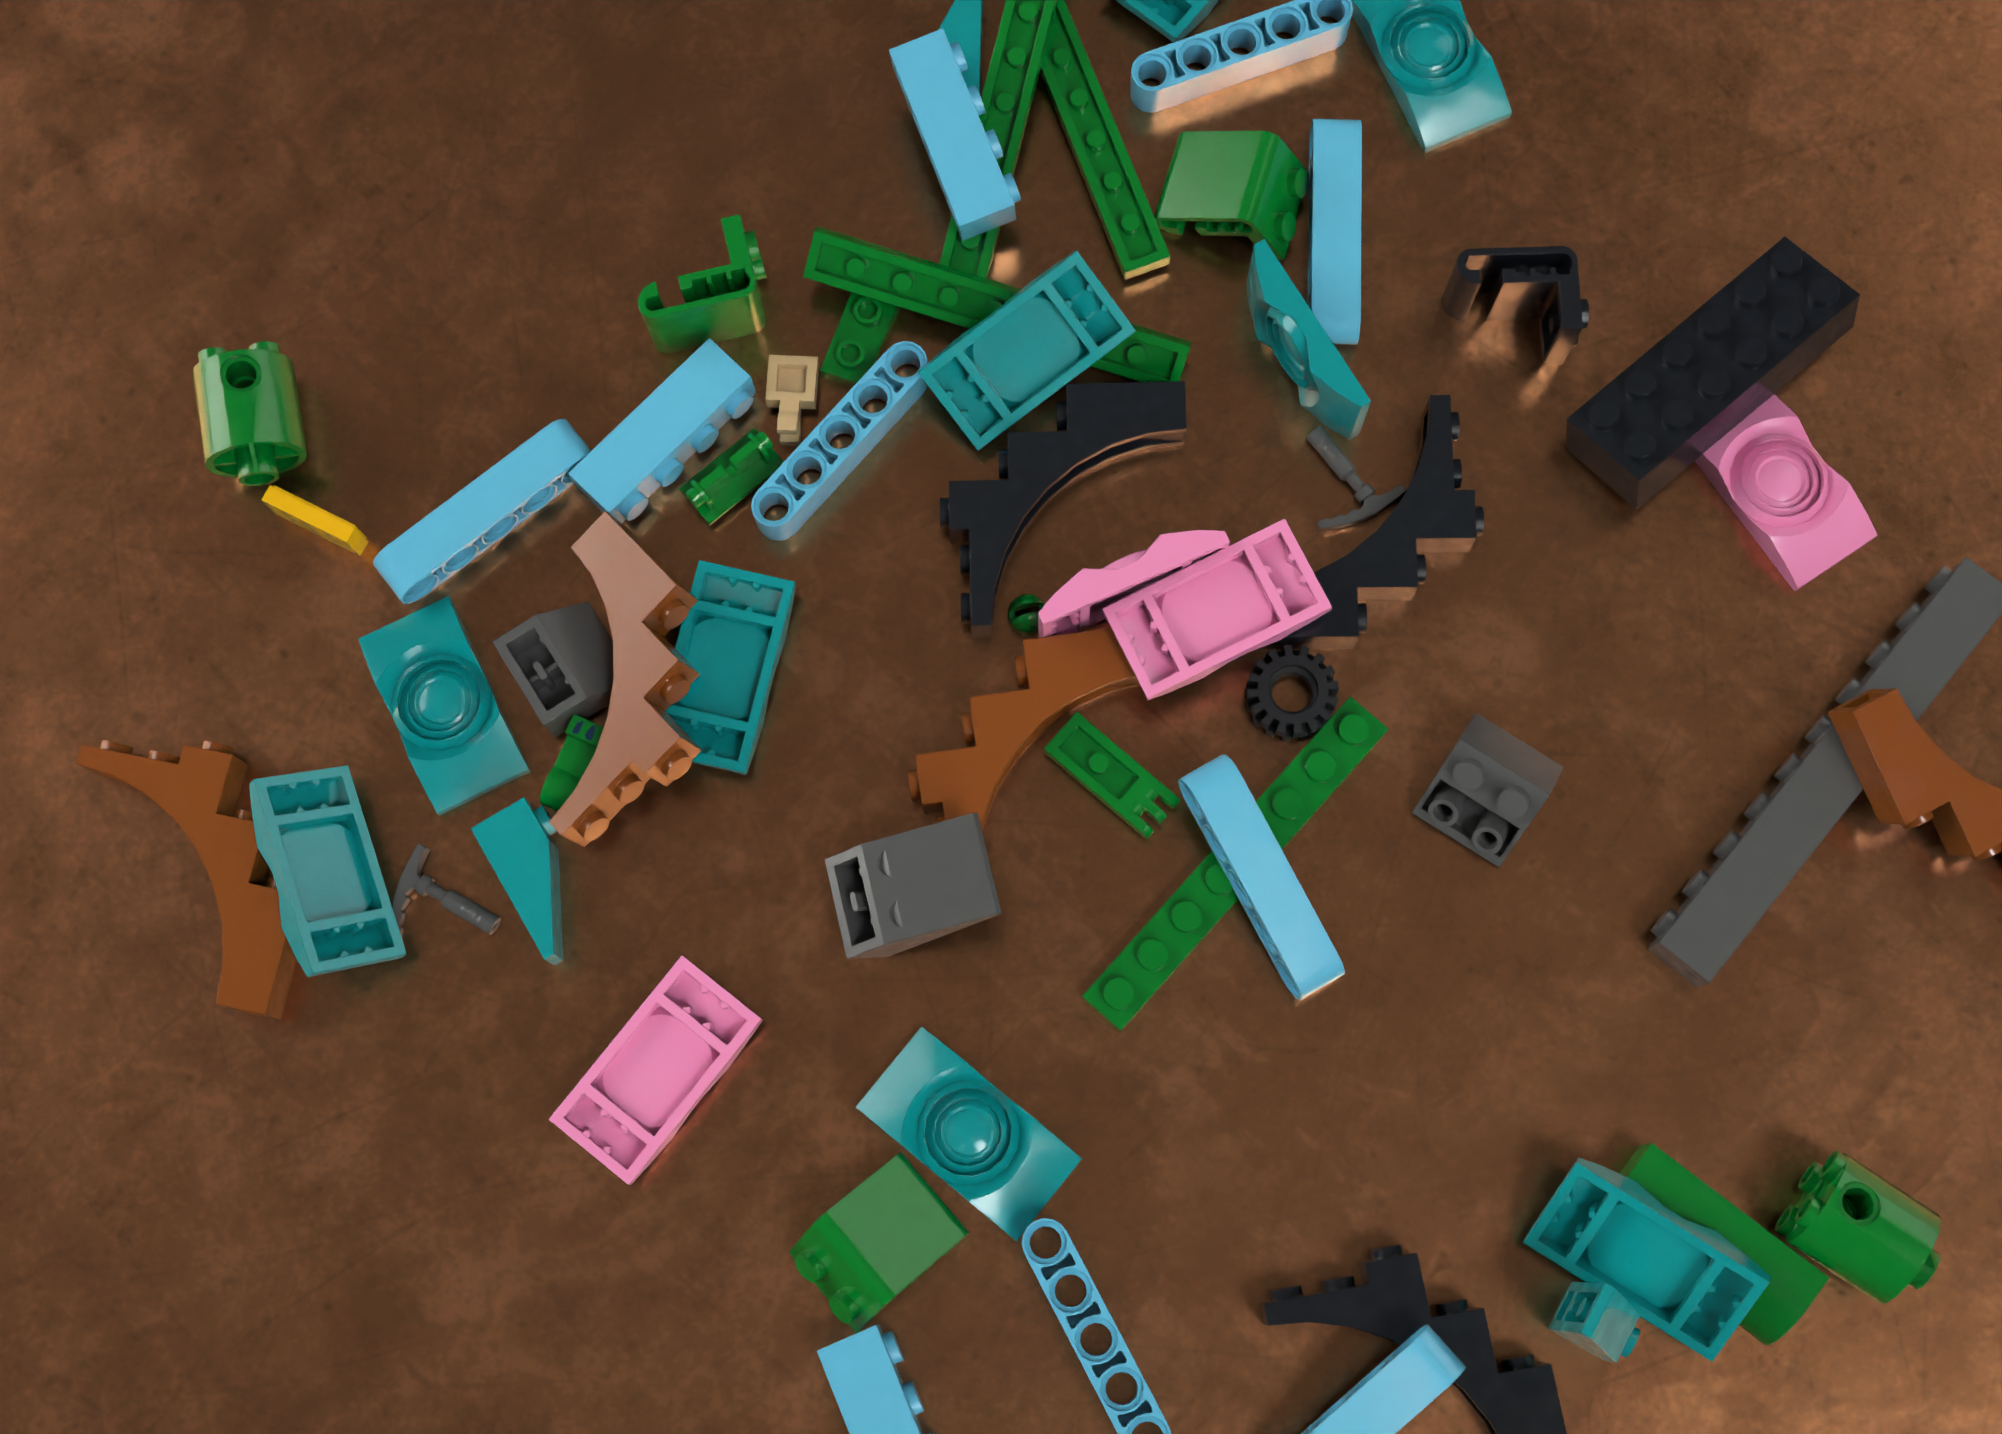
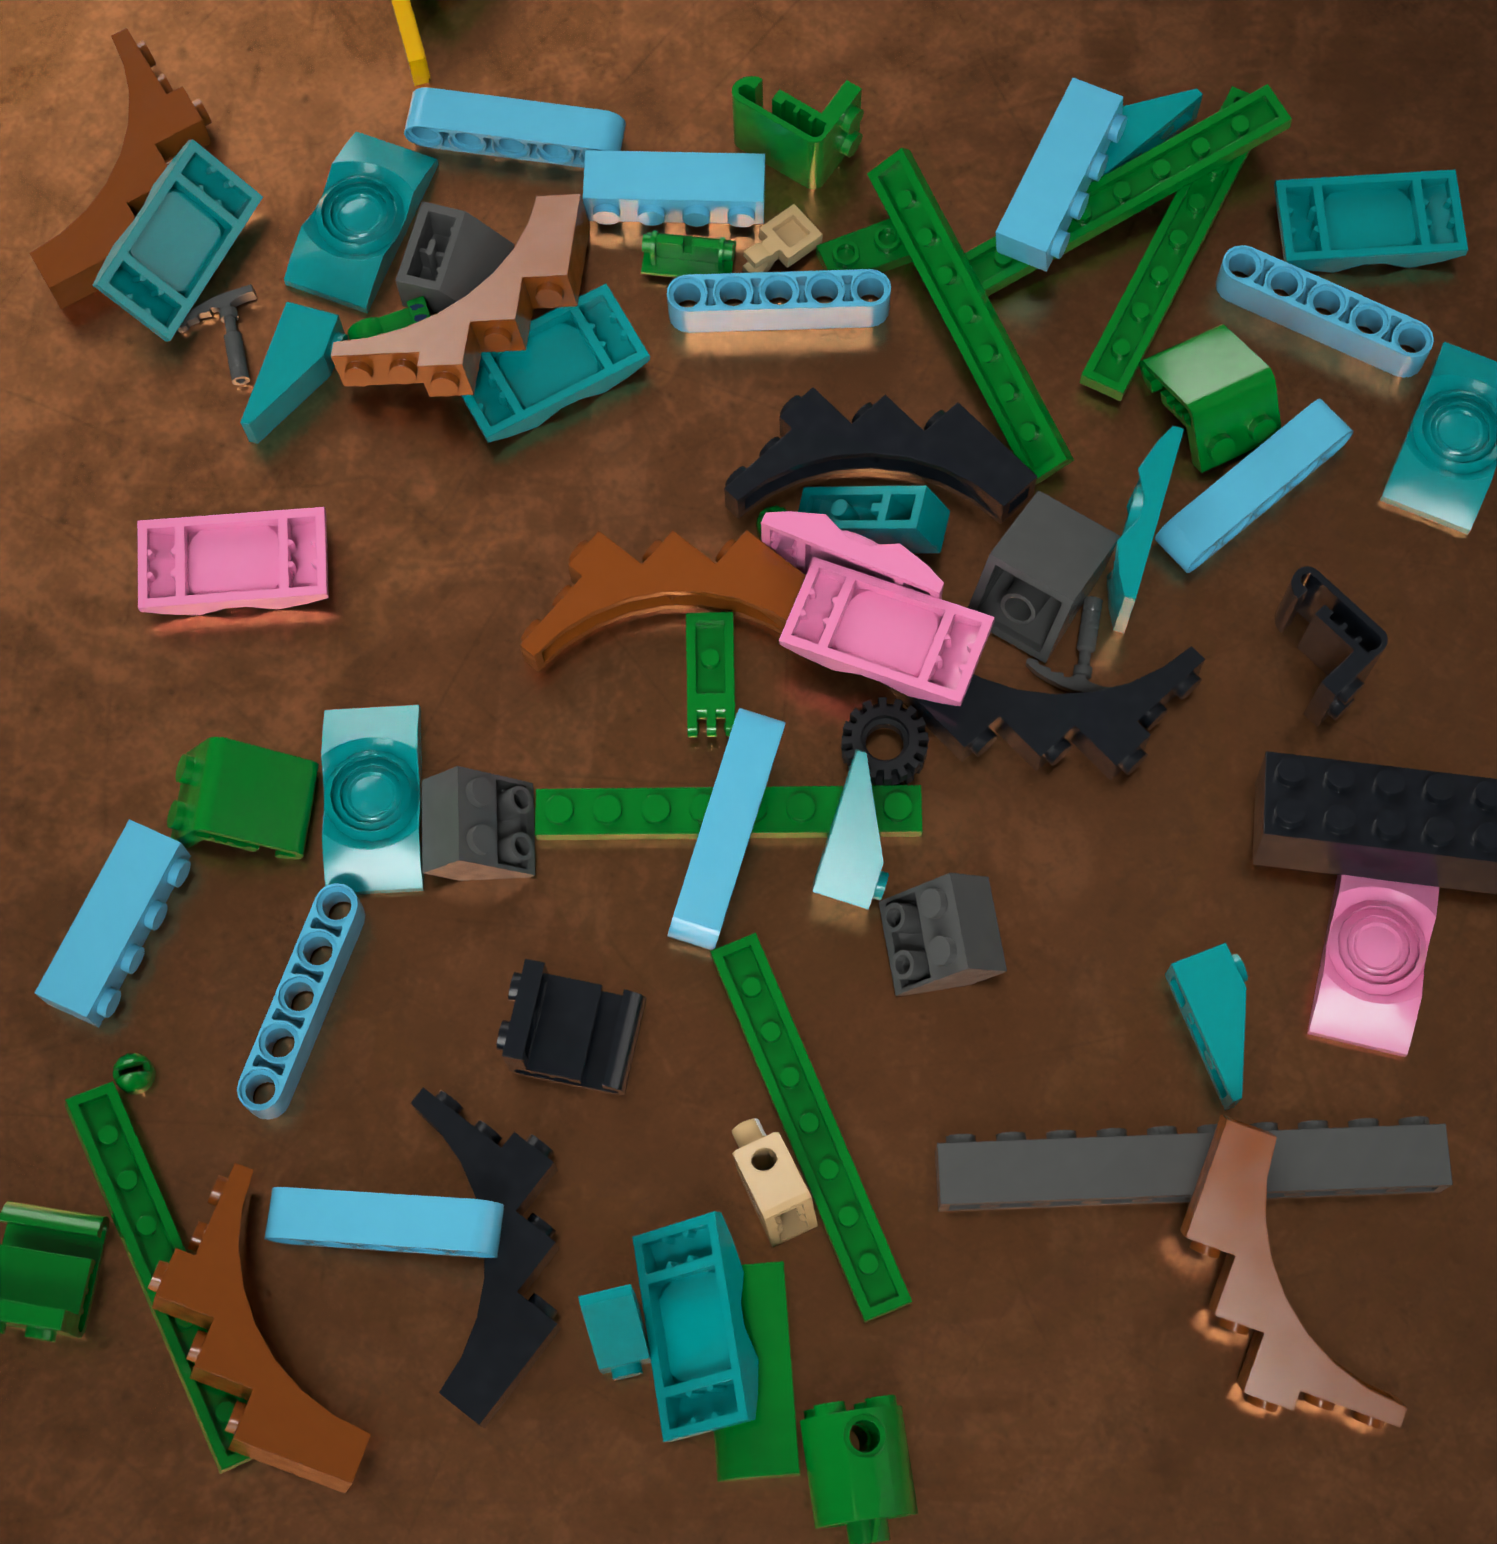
camera: 45 degrees right, 5 degrees down
dark grey slope [824,813,1002,959] -> none
teal slope [918,250,1136,450] -> none
none -> dark grey slope [422,766,535,881]
none -> black piece [497,959,647,1095]
none -> green plate [710,933,912,1323]
none -> tan torso [732,1118,818,1248]
none -> teal slope [798,485,950,553]
none -> slope [812,749,889,910]
none -> dark grey slope [968,490,1120,663]
none -> teal slope [1165,943,1248,1111]

